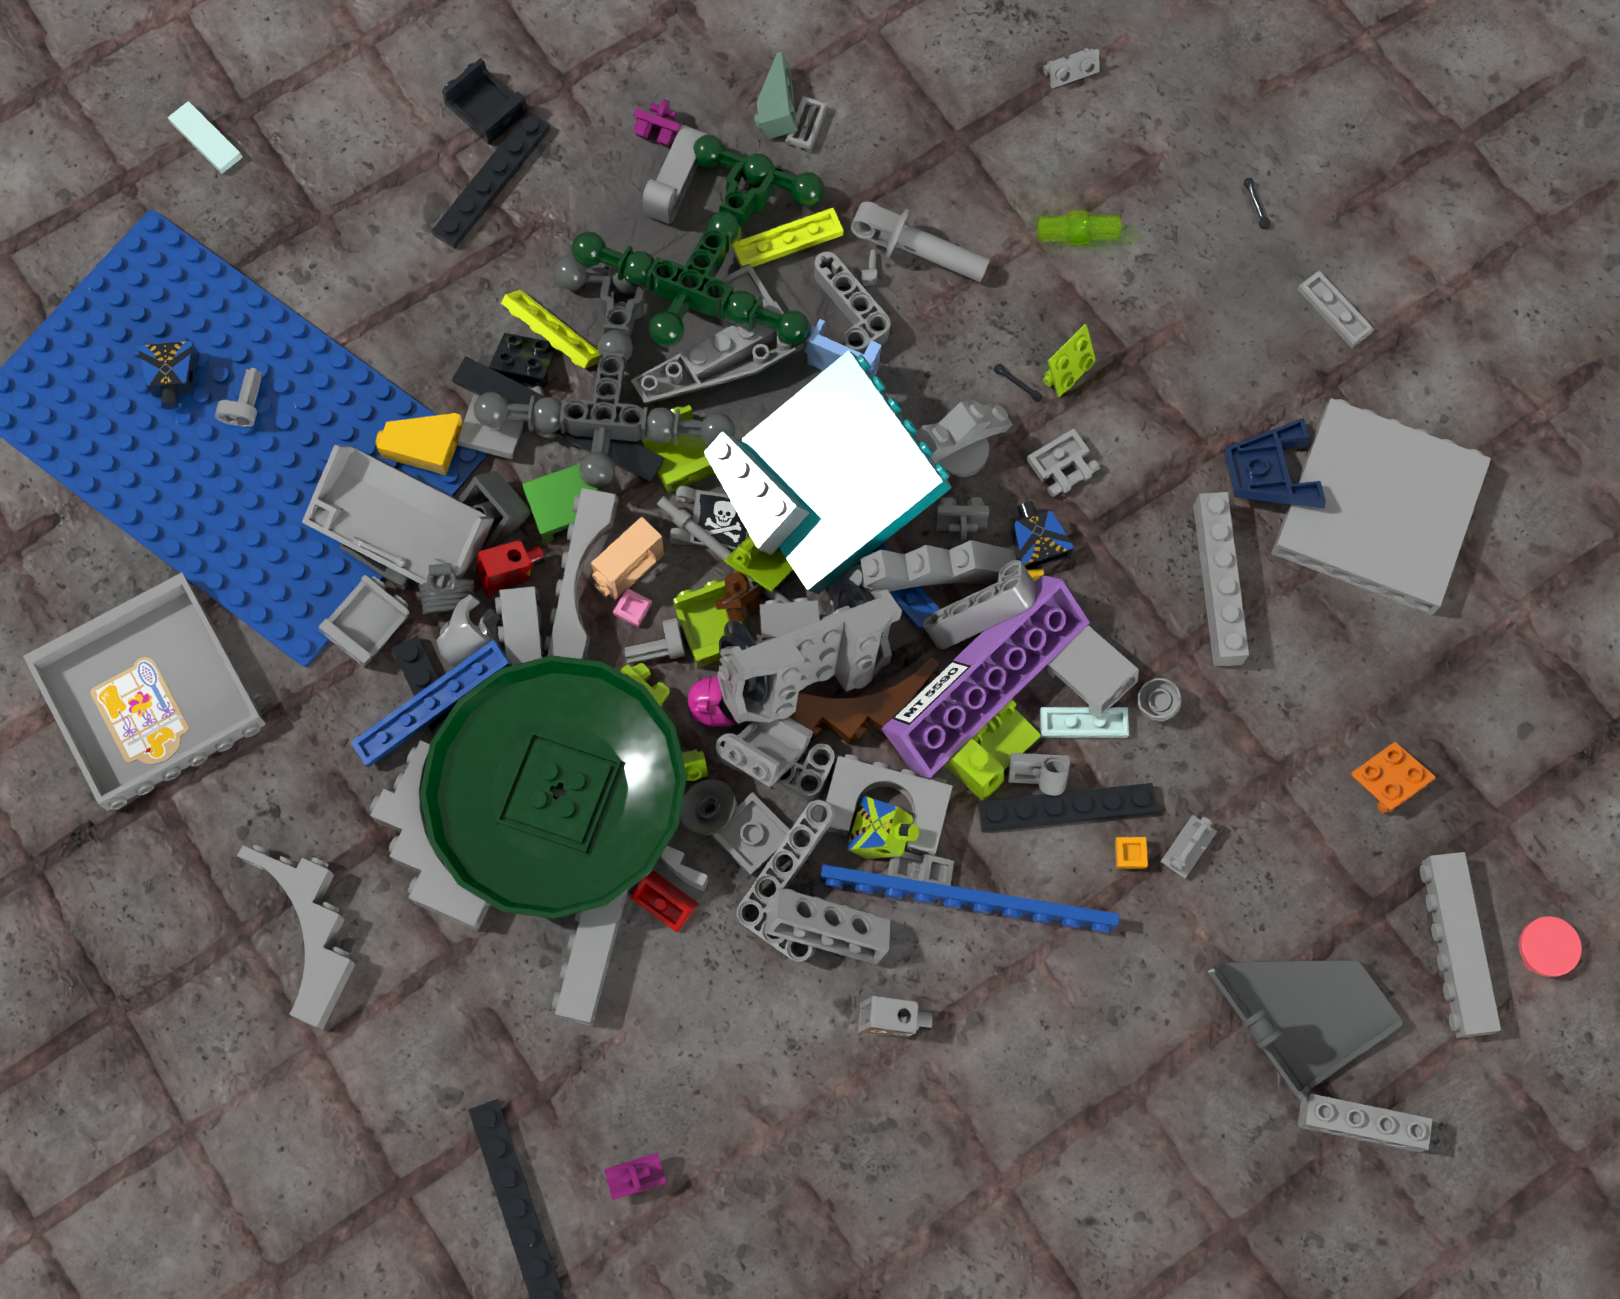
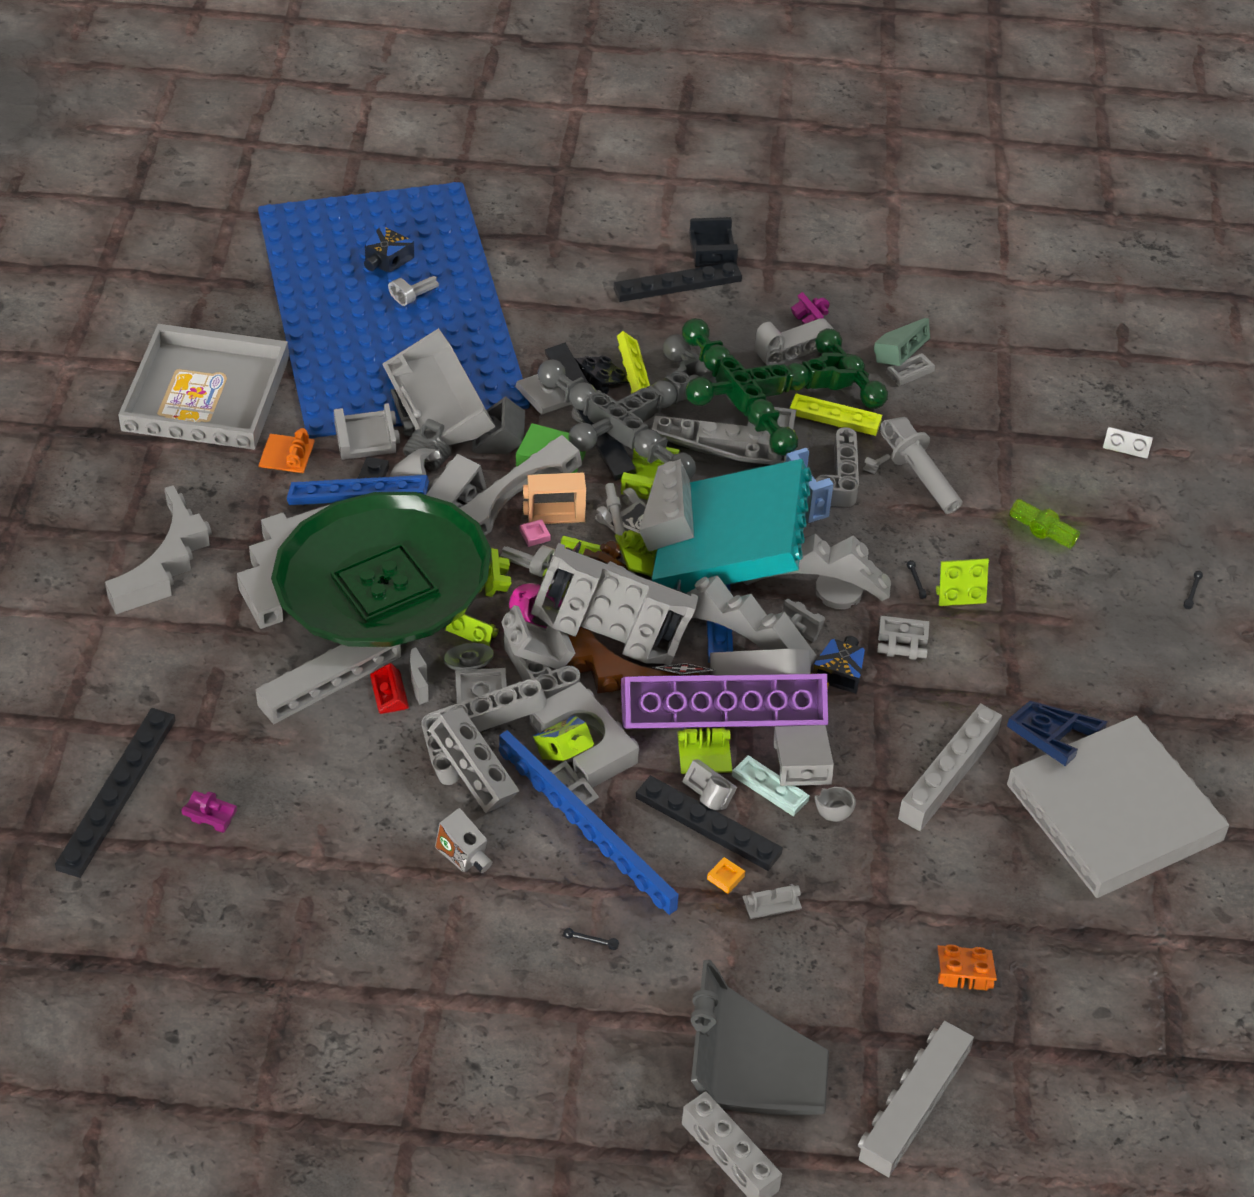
camera: 40 degrees right, 25 degrees down
light aqua tile [168,101,243,174] -> none
yellow slope [375,413,463,476] -> none
red torso [476,541,545,597] -> none
lime torso [943,739,1004,800] -> none
light grey tile [1297,270,1374,348] -> none
coral tile [1519,916,1582,977] -> none
none -> orange hinge [258,428,315,473]
none -> black hinge [563,928,619,950]
none -> black sticker [652,663,716,674]

